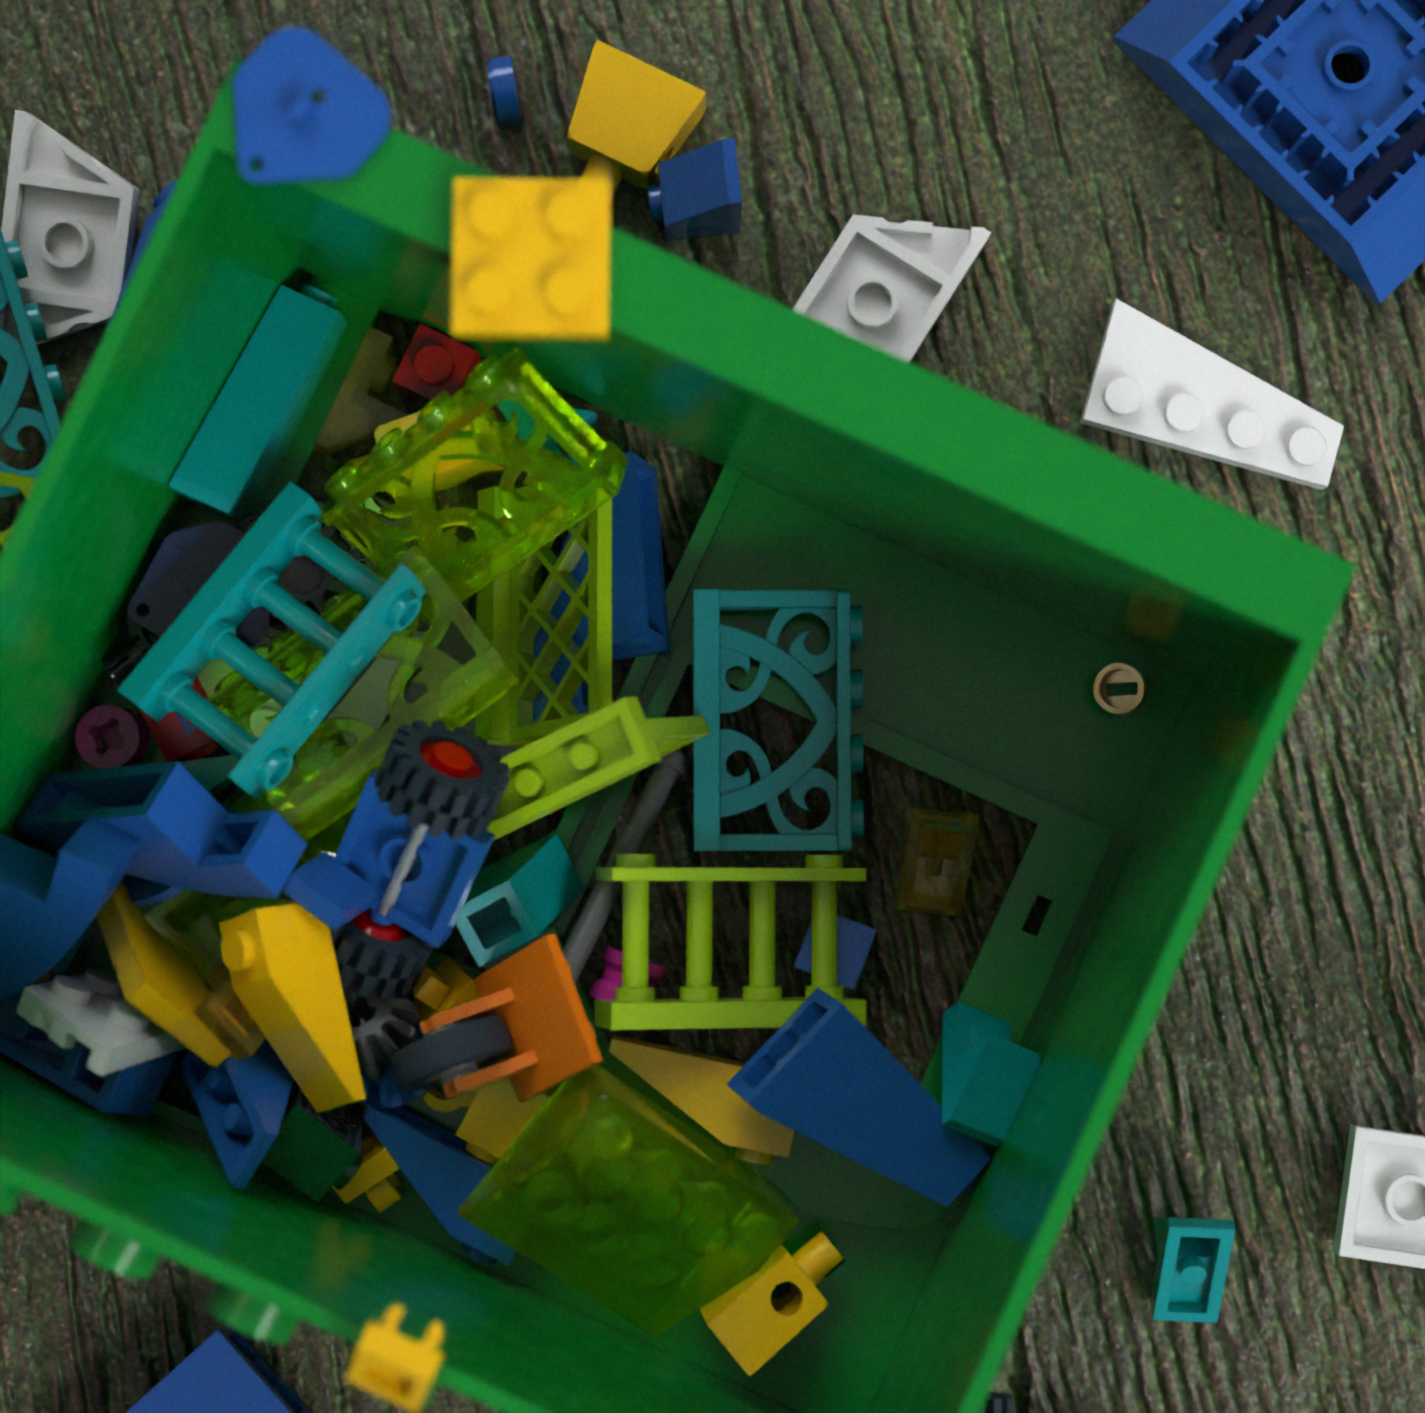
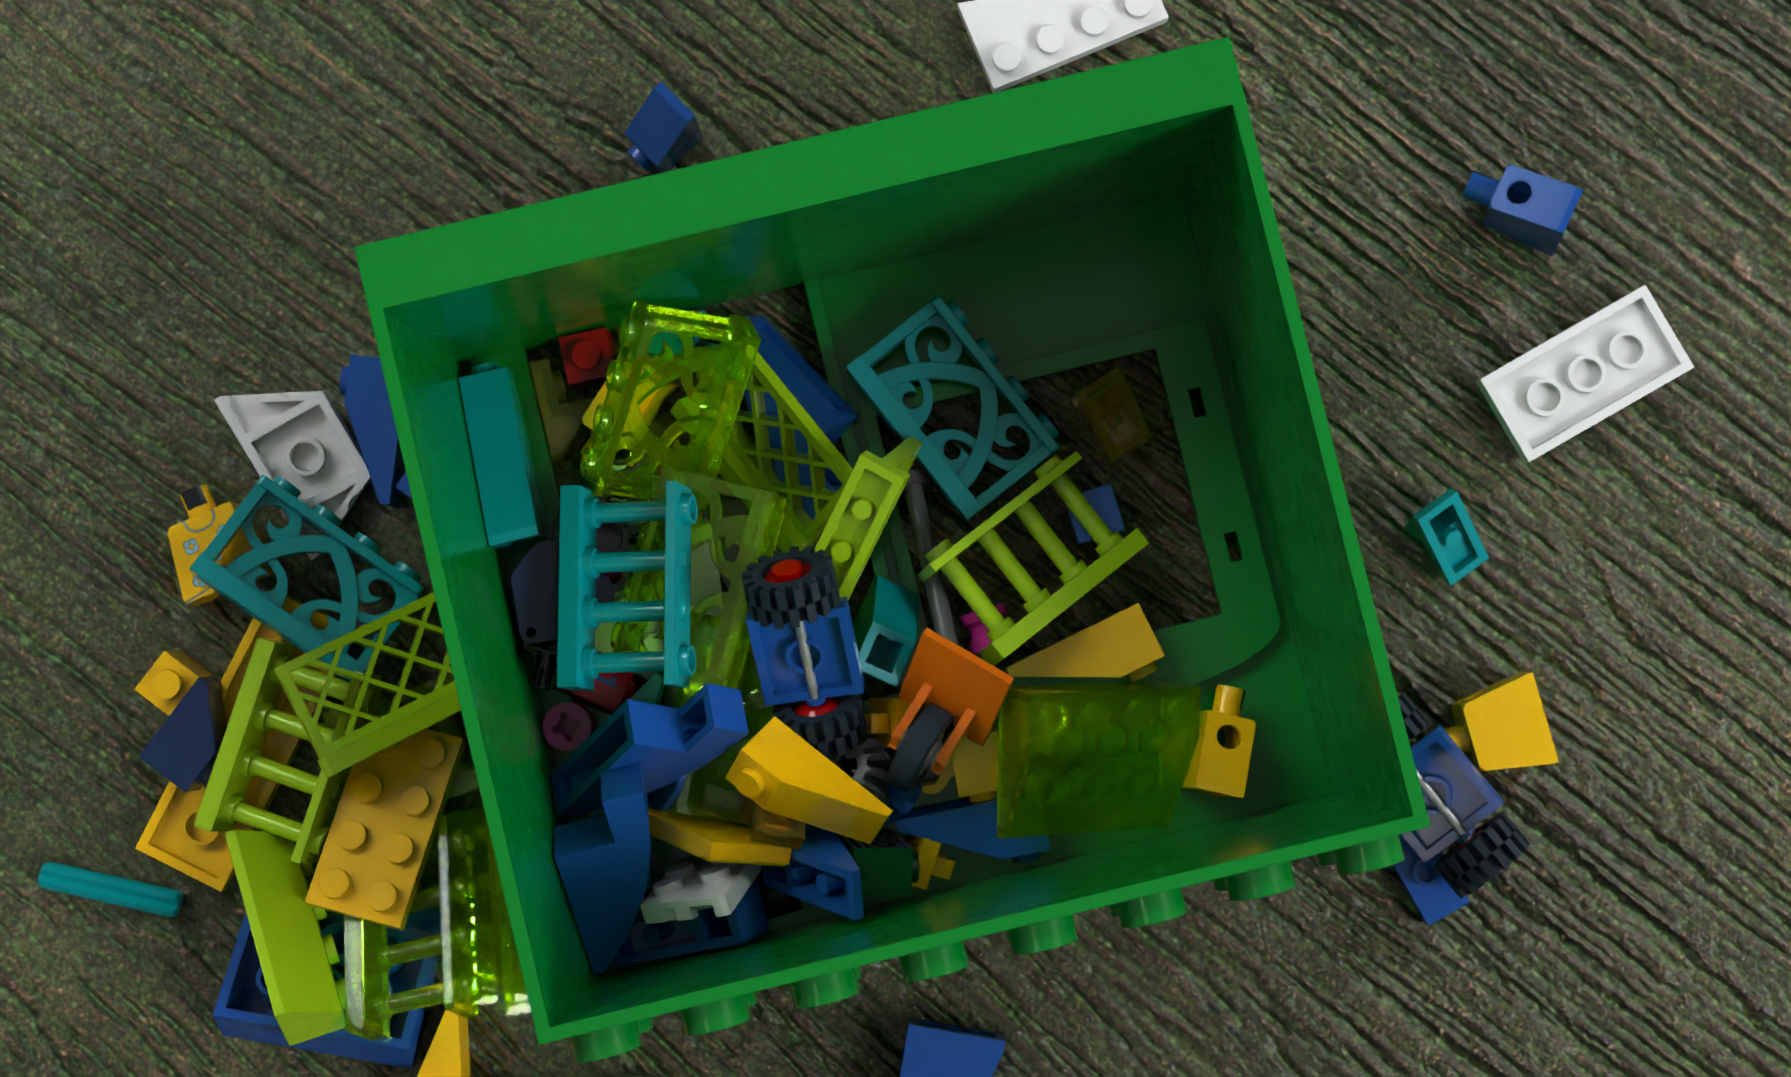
camera: 35 degrees left, 0 degrees up
blue piece [234,27,391,184] -> none
blue tile [282,852,378,931] -> none
yellow tile [346,1304,443,1413] -> none
yellow plate [452,178,611,340] -> none
blue tile [487,55,523,130] -> none
yellow torso [567,40,706,199] -> none
blue slope [726,988,992,1207] -> none
white wing [793,214,991,362] -> none
teal slope [942,1002,1041,1146] -> none
yellow hinge [1093,663,1148,715] -> none

